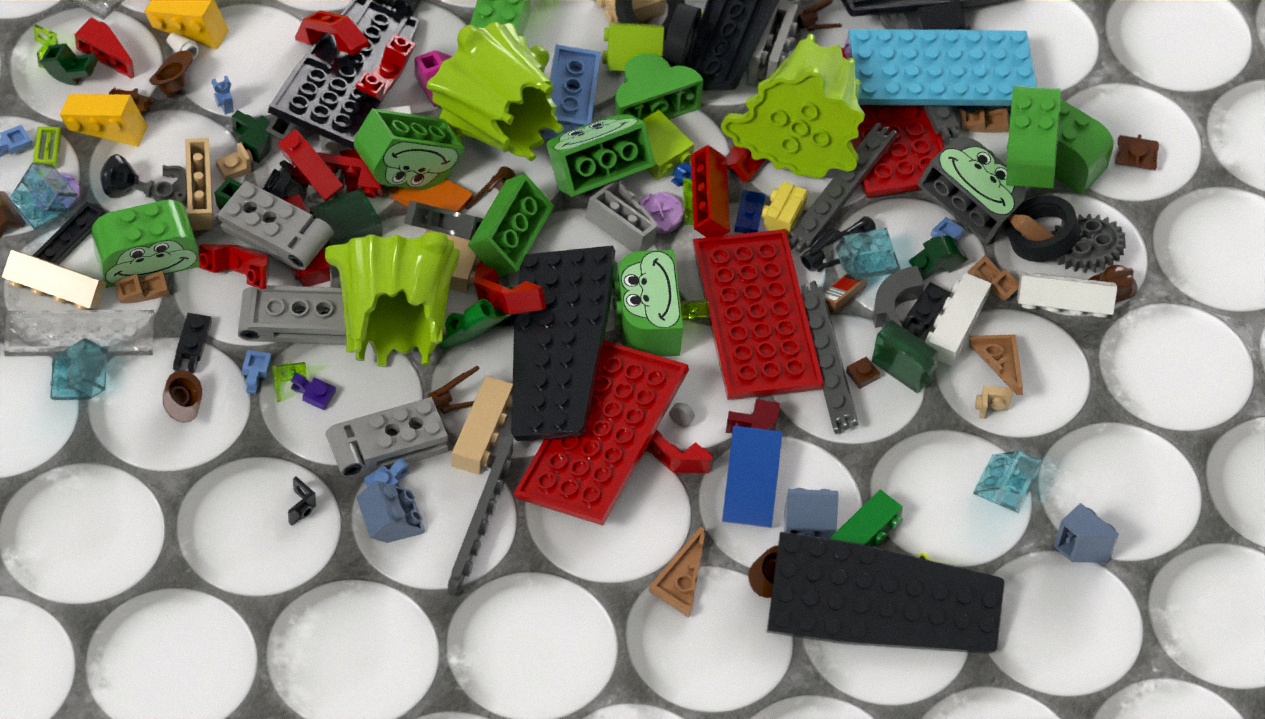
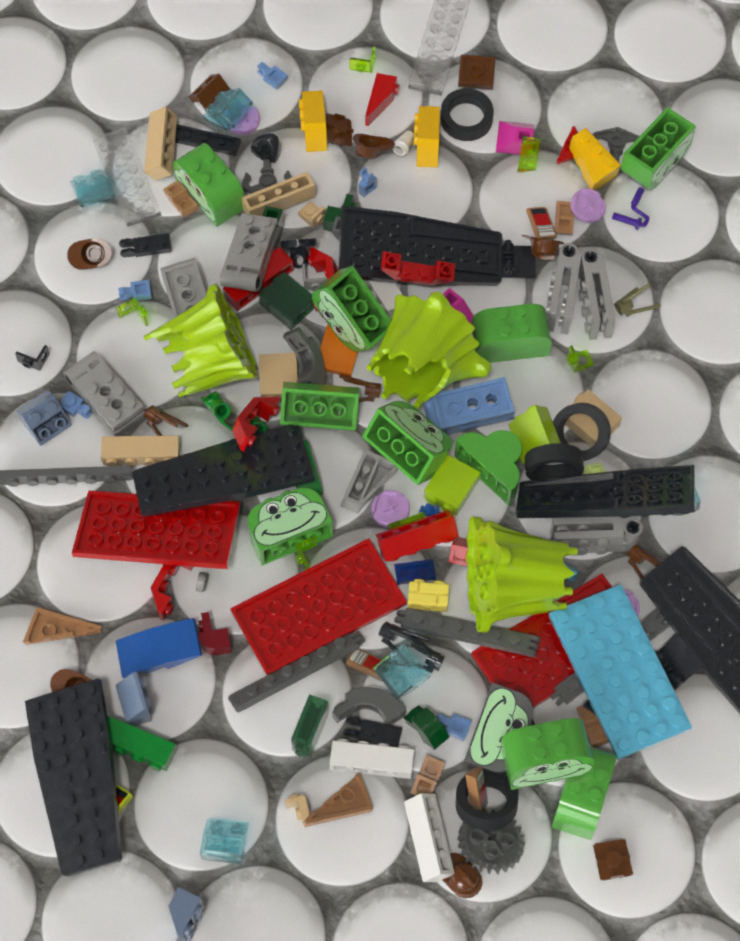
camera: 75 degrees right, 10 degrees up
lime tile [33,127,62,169] -> none
dark green brick [40,43,99,85] -> none
red slope [199,244,269,289] -> none
red slope [277,129,344,202] -> none
dark purple plate [291,373,336,410] -> none
red slope [295,10,370,55] -> none
reddish brown plate [846,356,880,389] -> none

